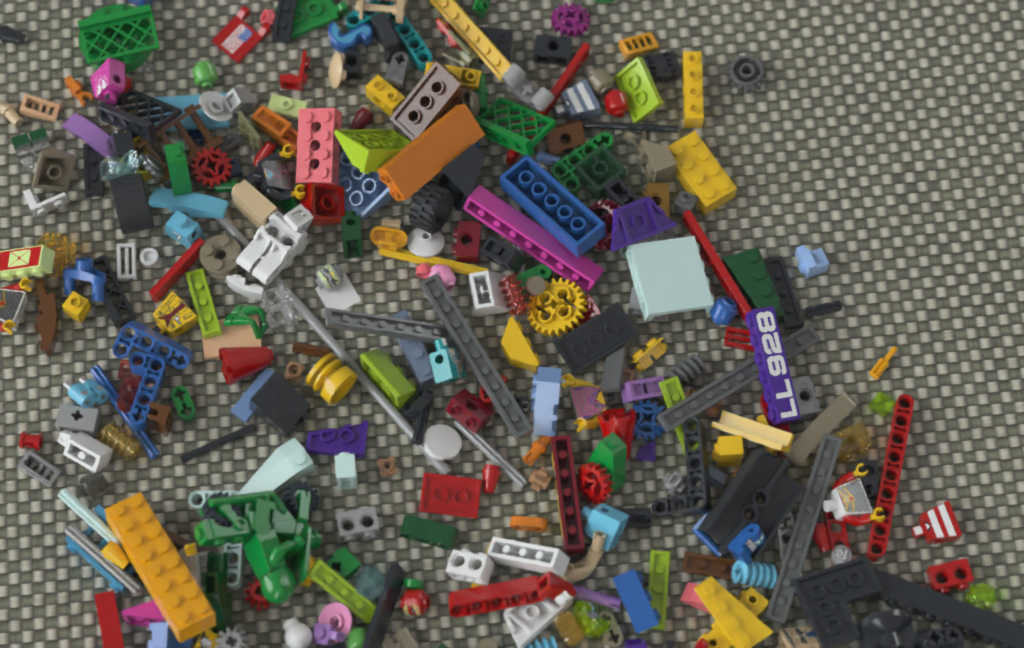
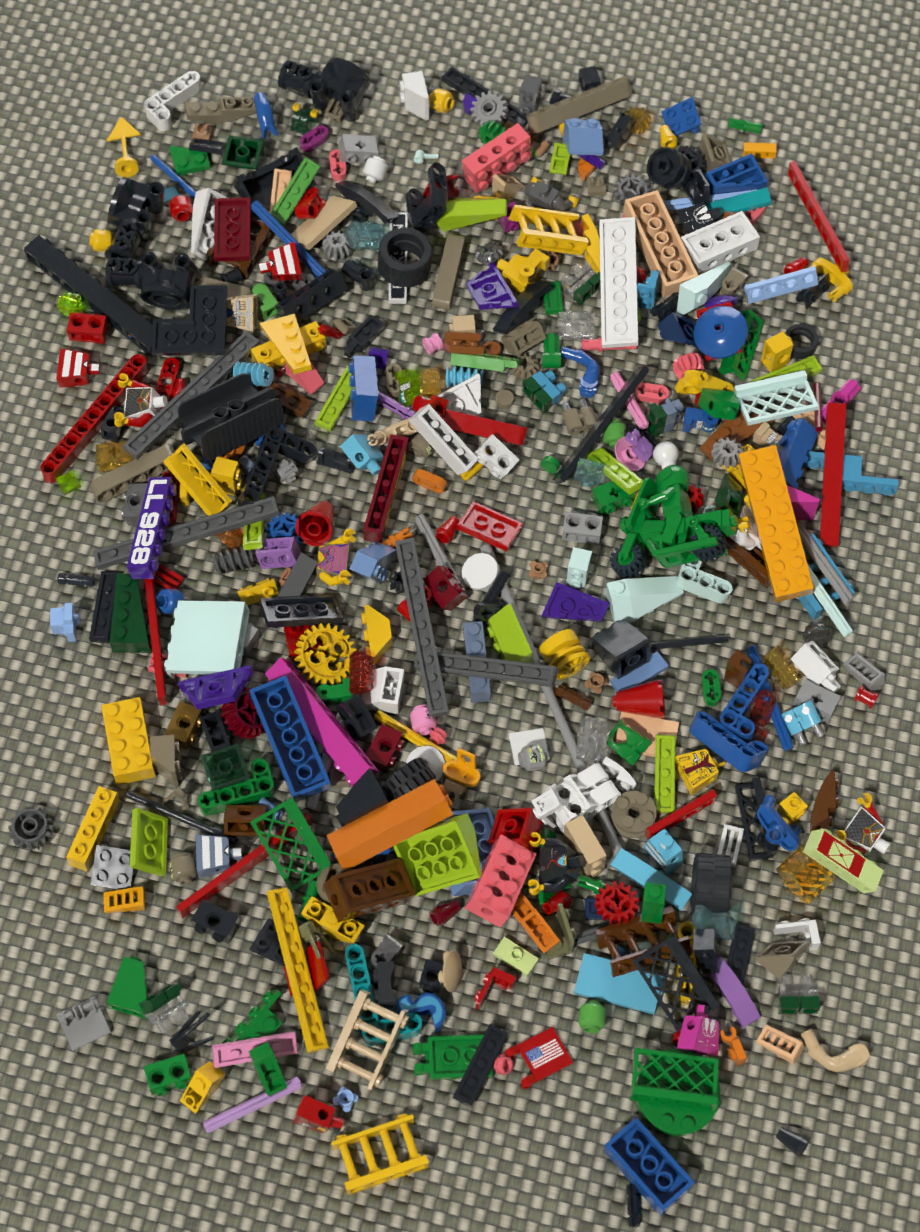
camera: 160 degrees left, 5 degrees down
yellow cone [101,540,130,569] -> none
flat silver gear [139,153,164,178] -> none
white tile [140,248,160,268] -> none
white dish [199,91,233,122] -> none
light grey brick [222,87,256,115] -> none
dark green torso [341,210,363,259] -> none
yellow brick [365,75,405,117] -> none
dark green beam [399,515,459,550] -> none
red head [399,589,430,615] -> none
teal torso [429,338,467,384] -> none
light grey connector [501,63,555,112] -> none
dark tan tile [526,276,546,295] -> none
medium nougat gear [528,466,553,492] -> none
magenta gear [551,2,591,38] -> none
red gear [575,461,613,505] -> none
green slope [587,432,627,494] -> none
red head [604,89,630,118] -> none
dark purple tile [635,441,656,462] -> none
dark grey bracket [674,191,698,215] -> none
blue leg [727,523,766,565] -> none
tile [831,546,852,565] -> none
light orange axle [869,346,898,380] -> none

